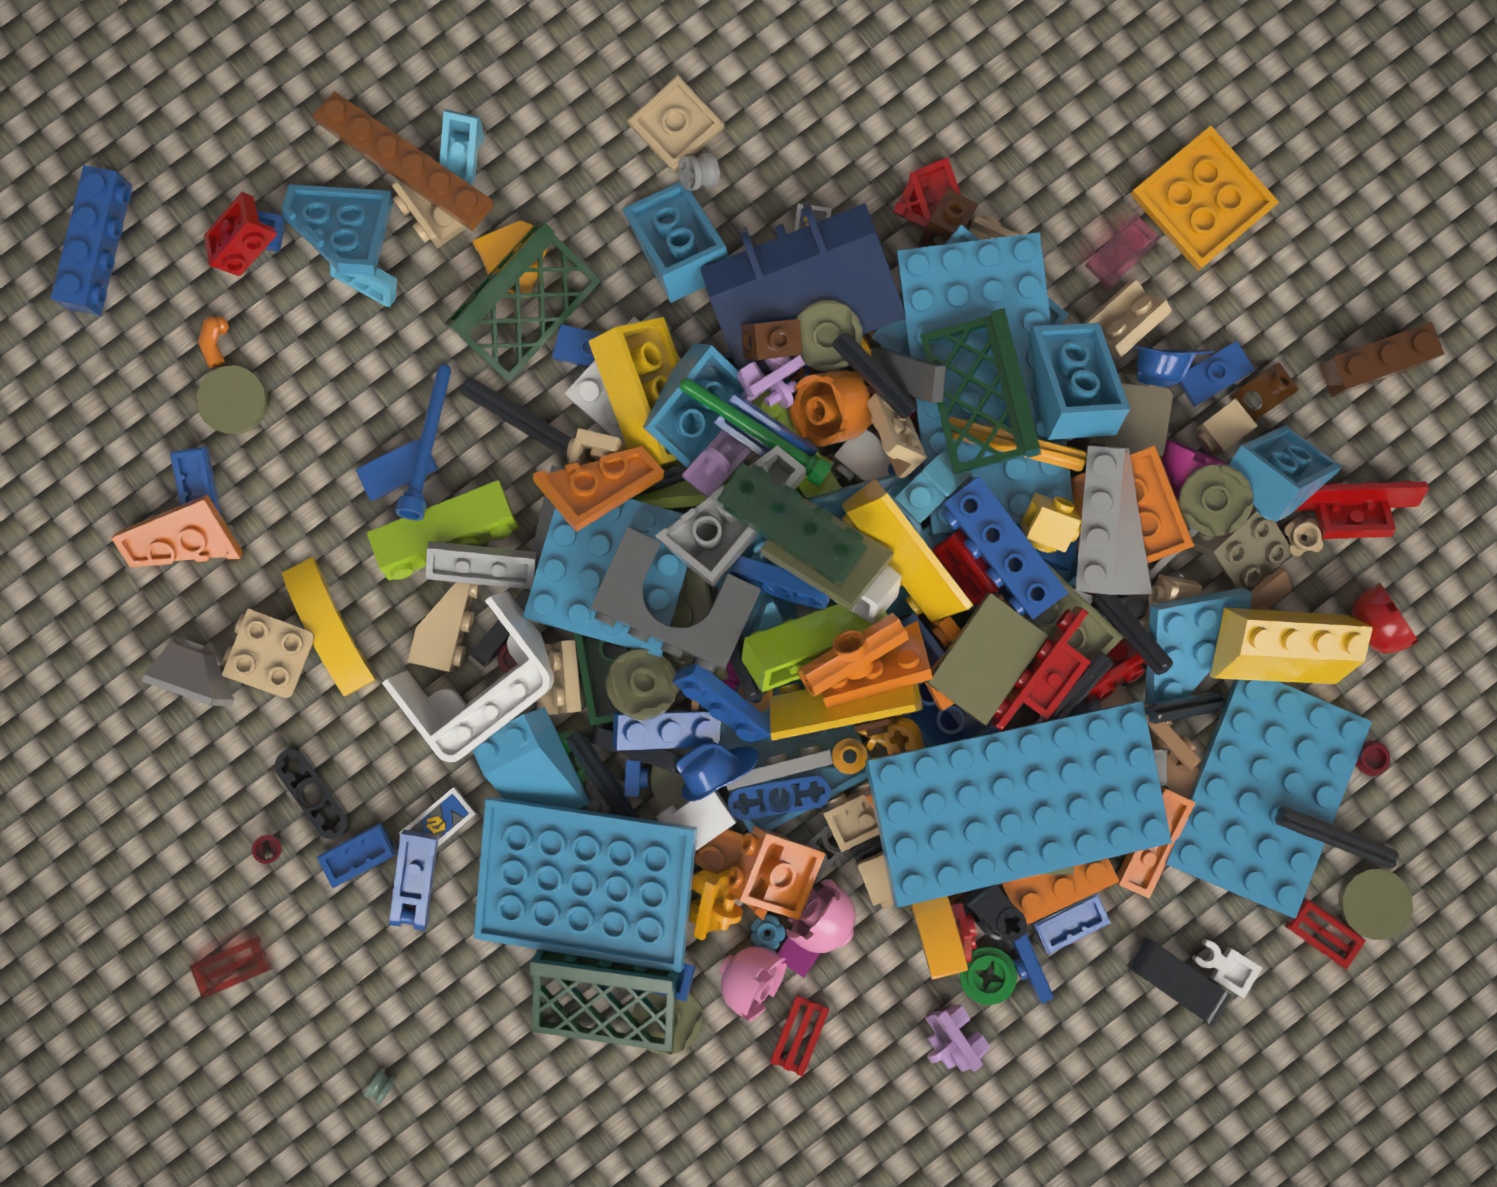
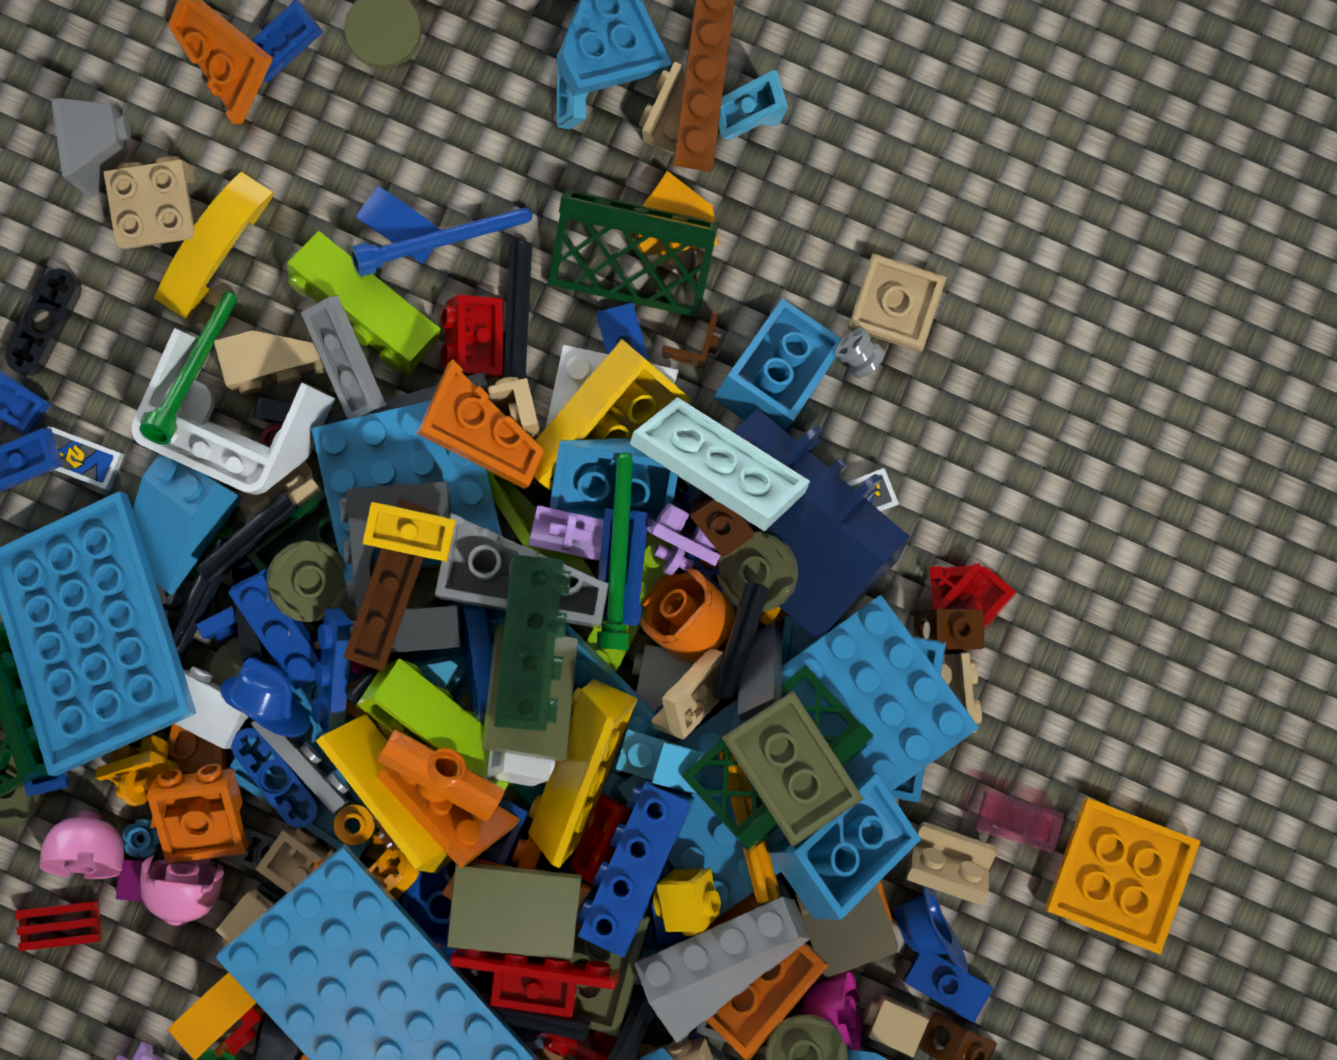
camera: 60 degrees right, 0 degrees up
none -> green piece [139,291,237,445]
none -> black axle [197,492,298,583]
none -> reddish brown plate [343,498,440,671]
none -> yellow plate [362,502,456,562]
none -> red bracket [440,294,503,378]
none -> light aqua plate [630,397,810,531]
none -> reddish brown bracket [661,311,722,369]
none -> olive tile [721,691,864,847]

